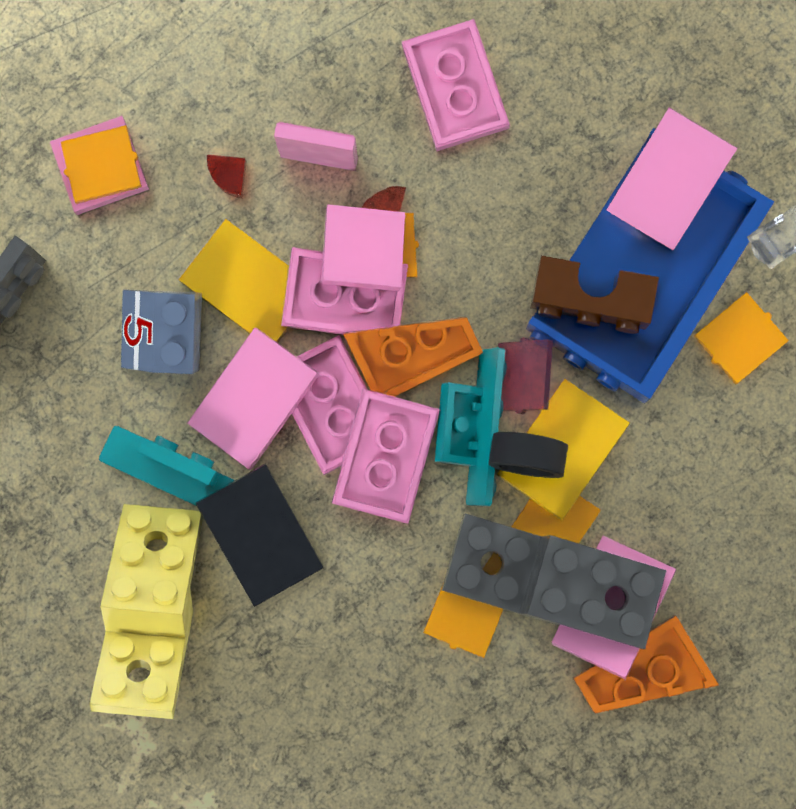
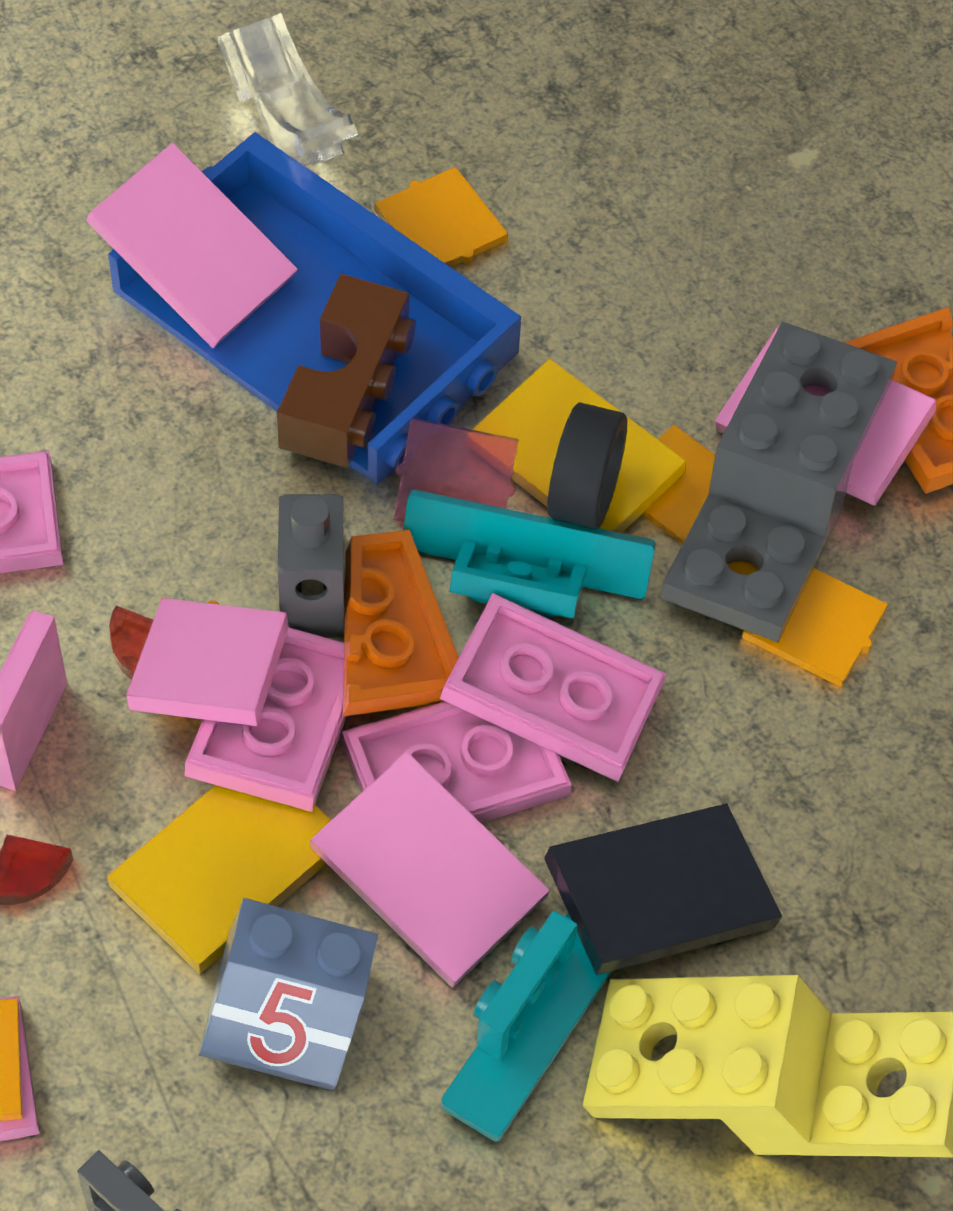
camera: 90 degrees left, 25 degrees down
none -> dark grey torso [278,494,344,638]

